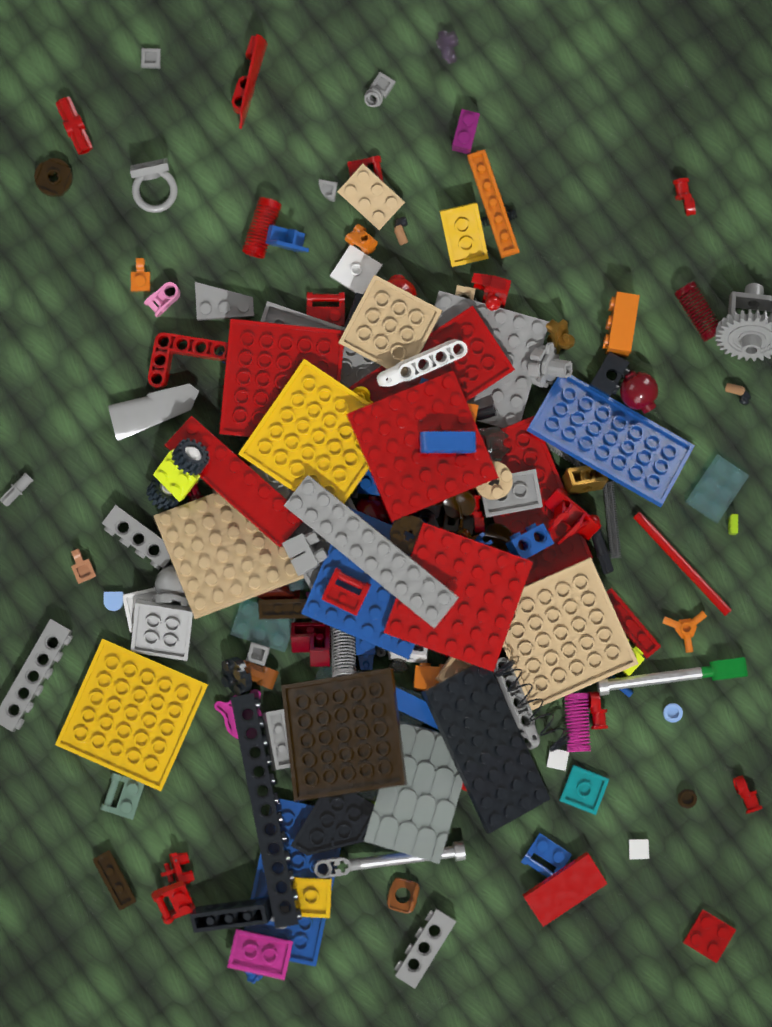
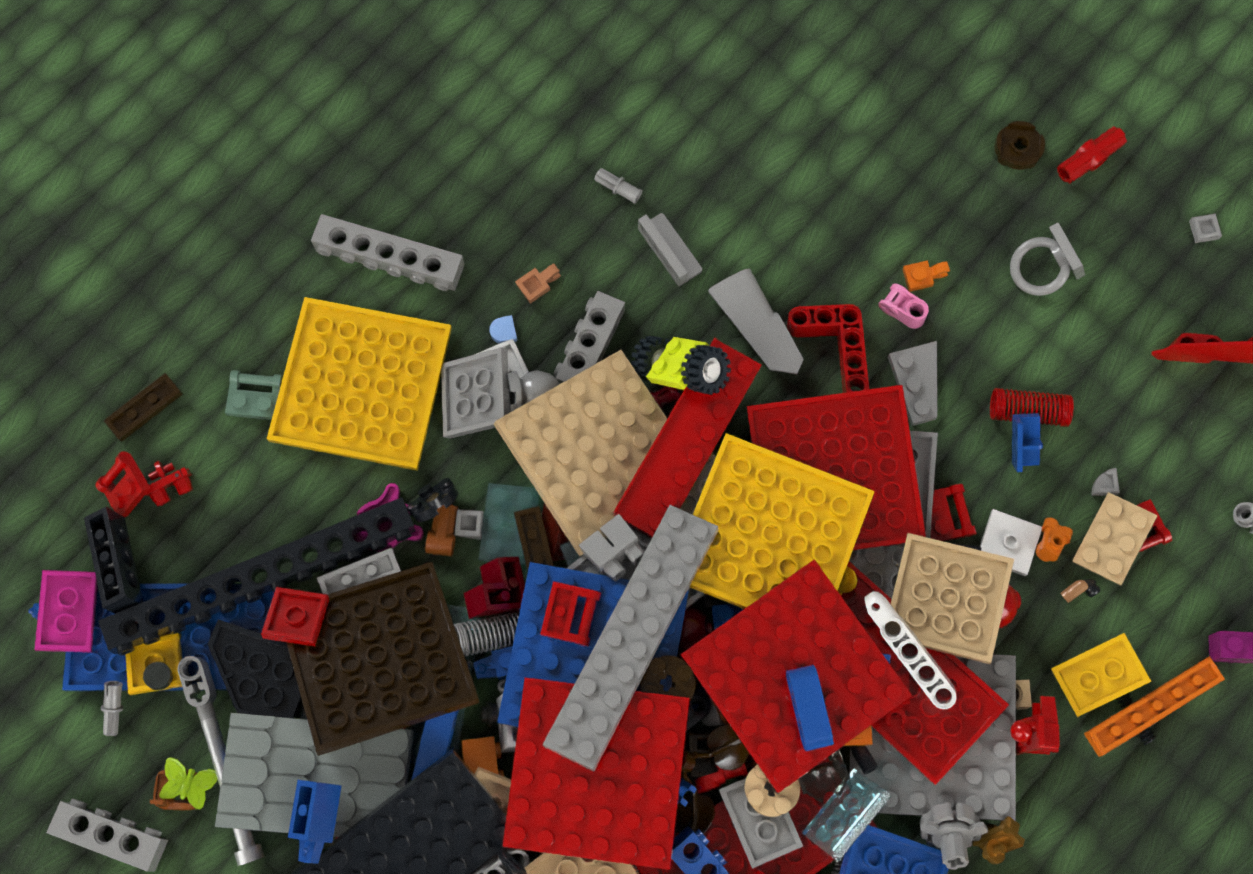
camera: 75 degrees right, 10 degrees down
none -> light grey axle [101,681,123,736]
none -> pearl dark grey tile [143,662,173,690]
none -> lime piece [159,757,218,810]
none -> red tile [261,587,329,647]
none -> blue hinge [288,780,342,864]
none -> light grey panel [638,213,702,287]
none -> clear light blue plate [802,769,891,862]

